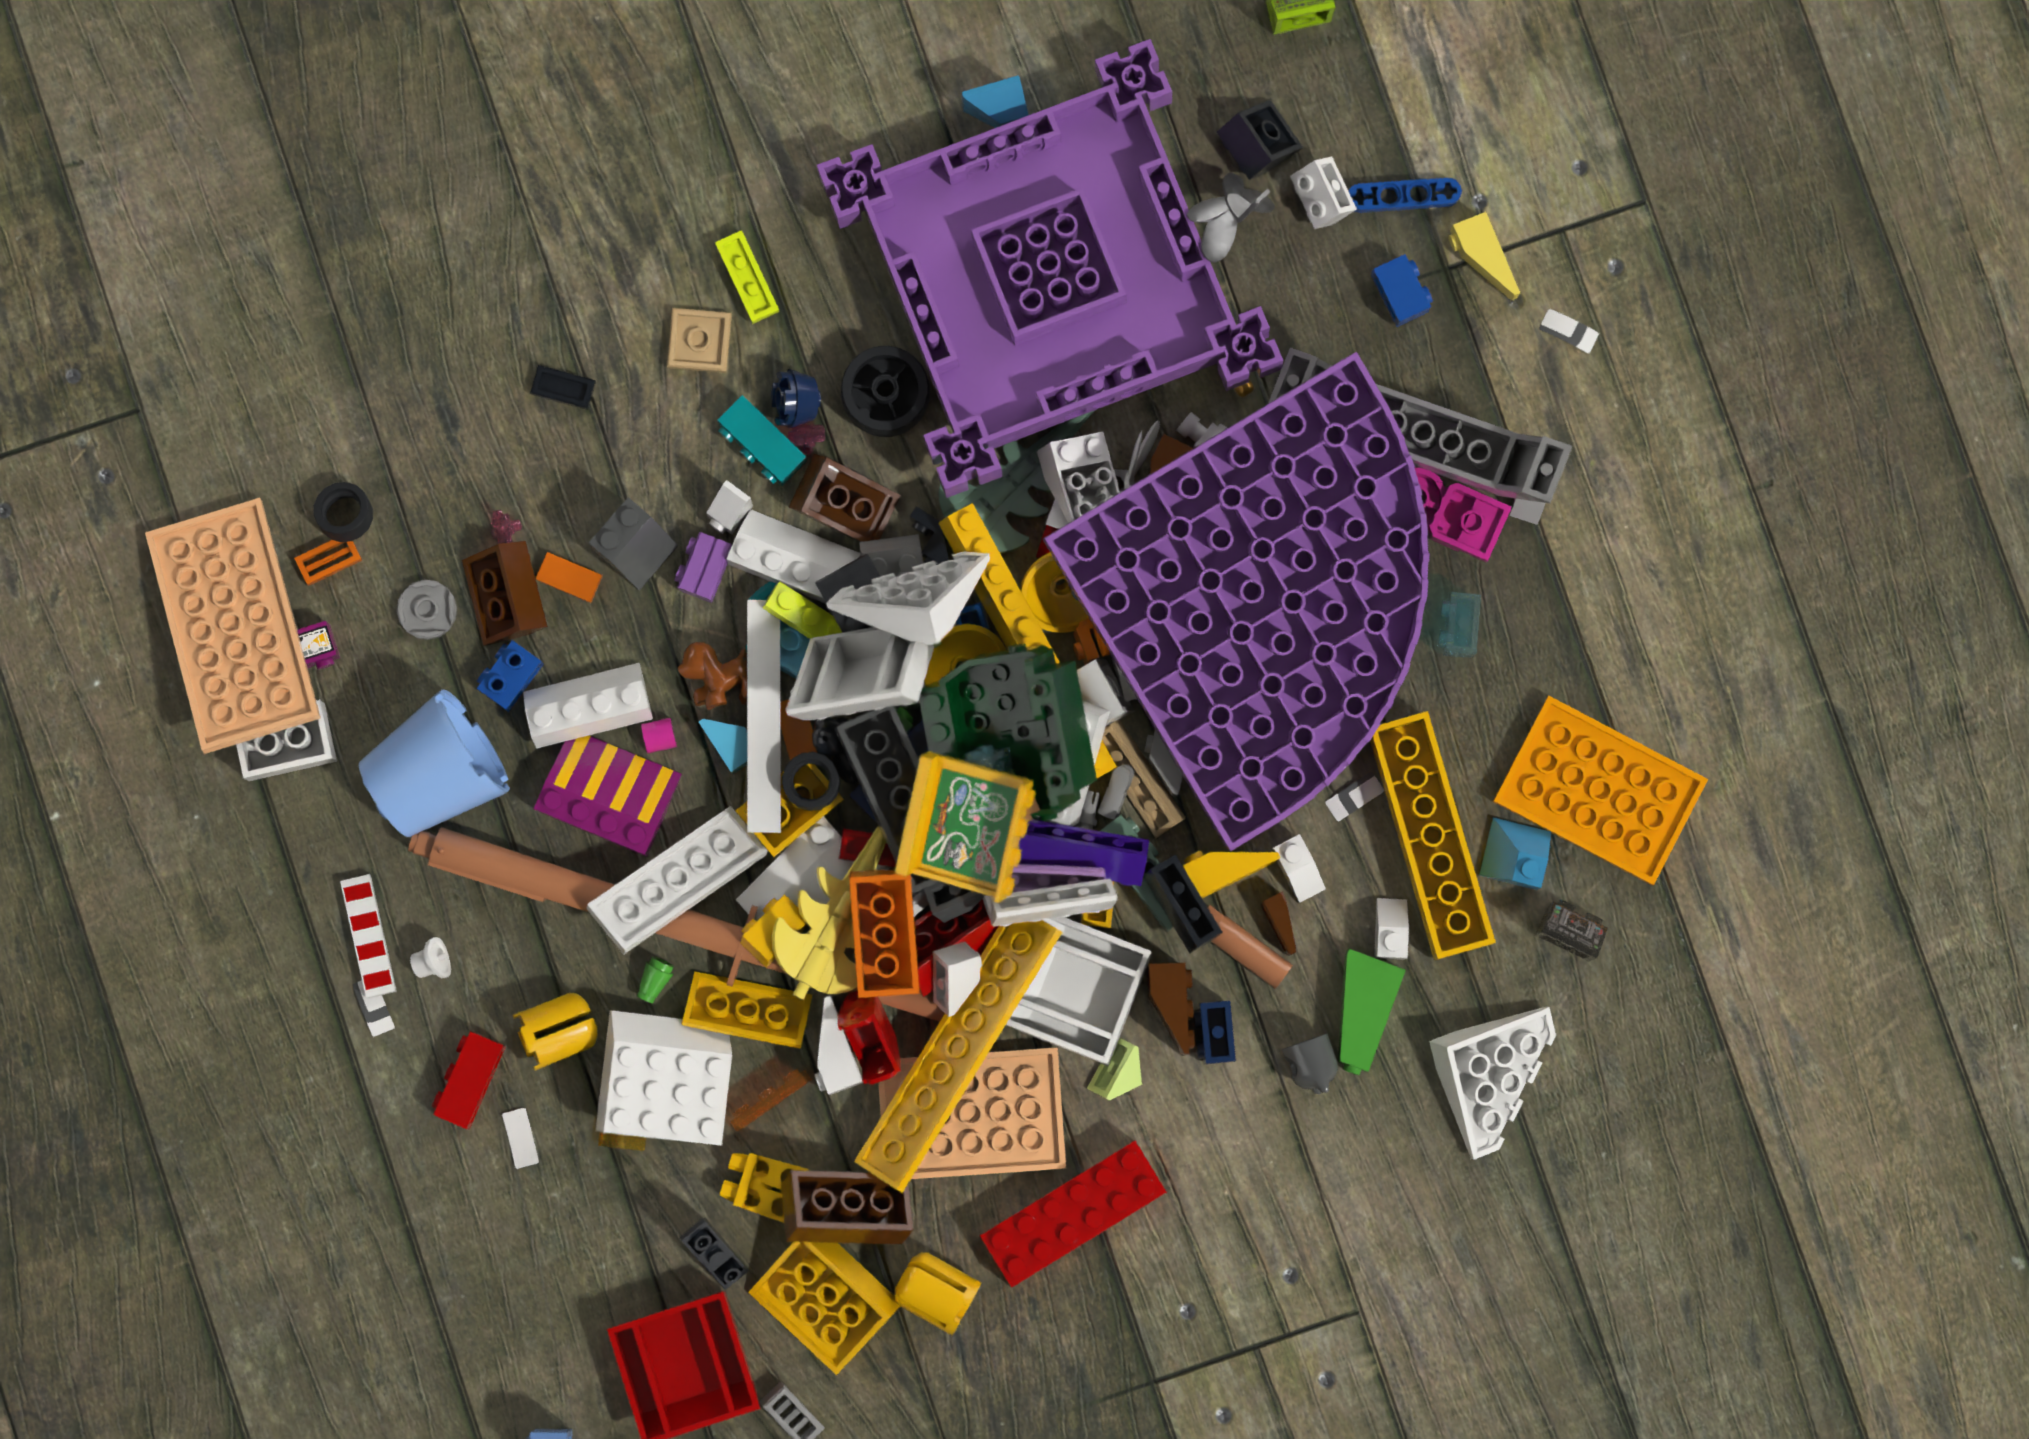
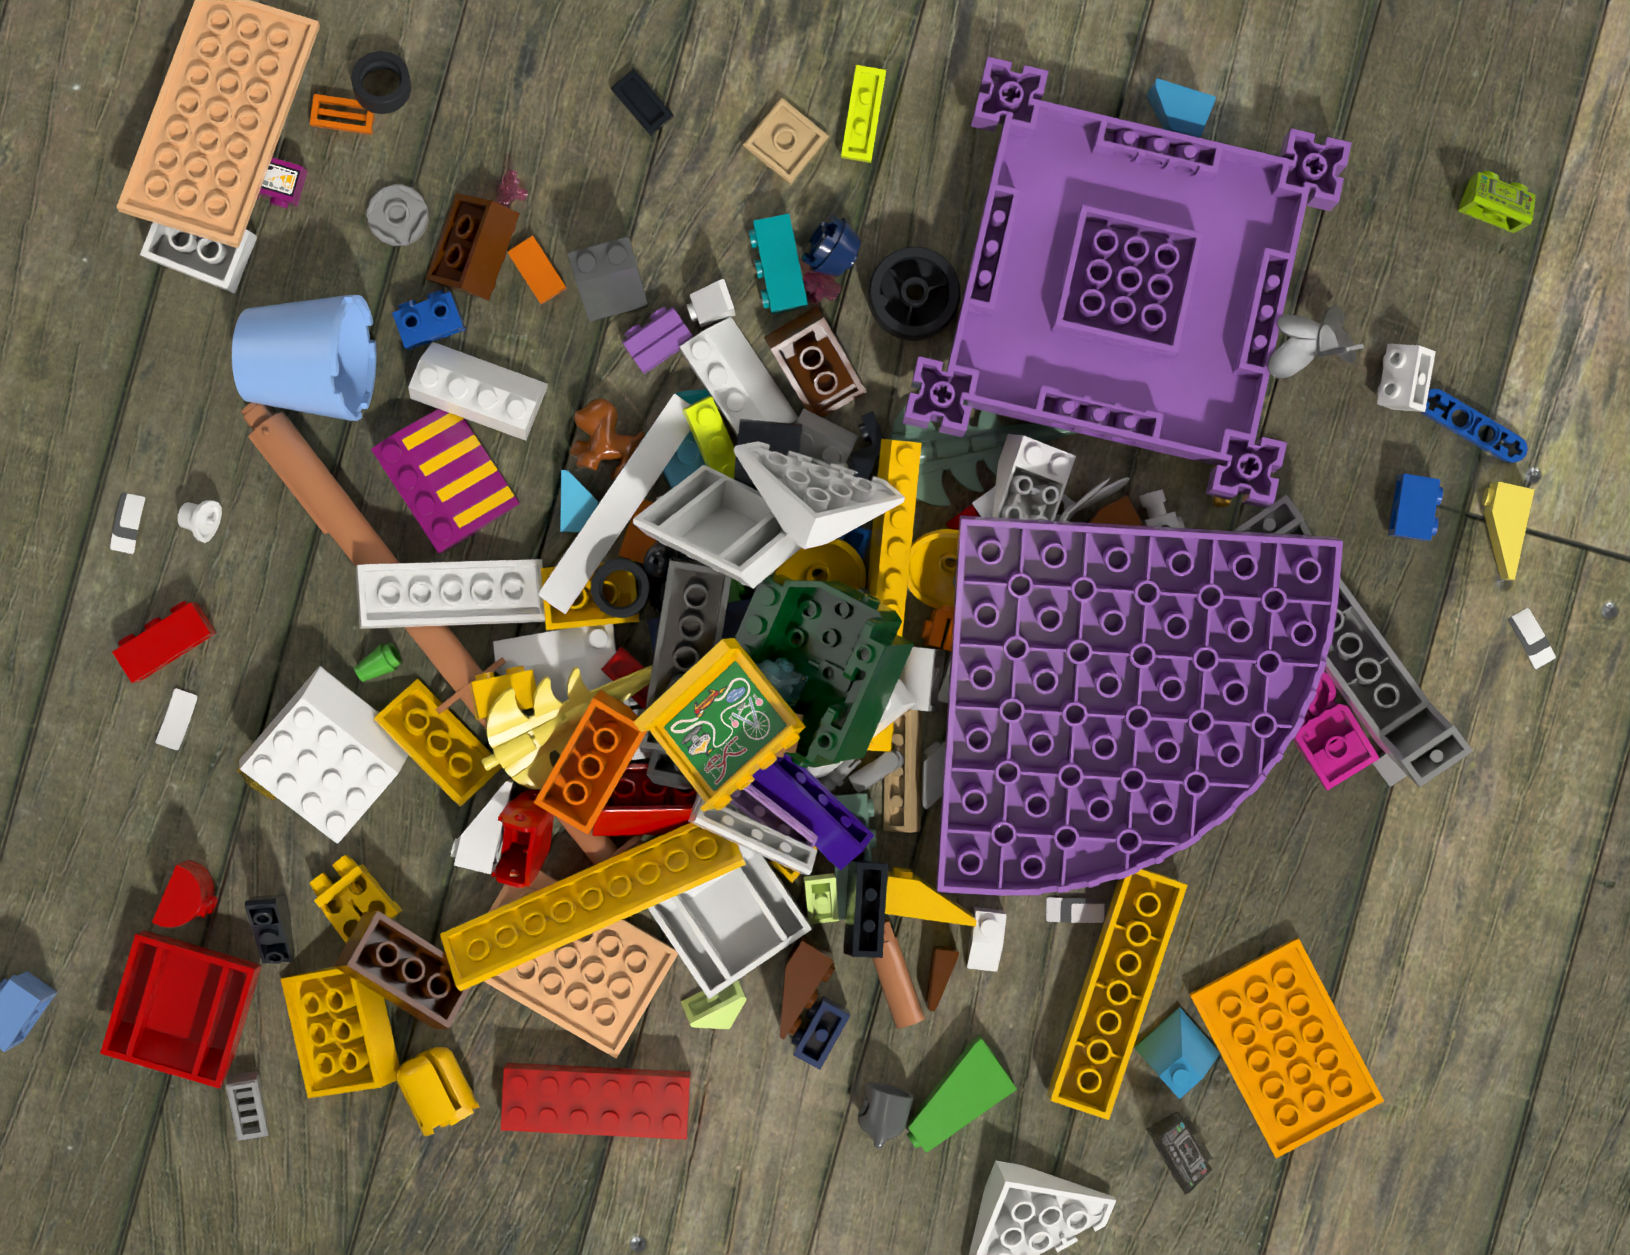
camera: 40 degrees right, 5 degrees up
tile [340,874,397,999] -> none
yellow cylinder [513,993,598,1071] -> none
dark pink brick [641,717,677,754] -> none
clear orange plate [730,1069,812,1132] -> none
white slope [933,941,982,1017] -> none
black slope [1217,100,1303,180] -> none
white slope [1374,898,1409,960] -> none
clear light blue brick [1438,592,1481,658] -> none
none -> red brick [152,859,218,927]
none -> yellowish green slope [803,873,839,924]

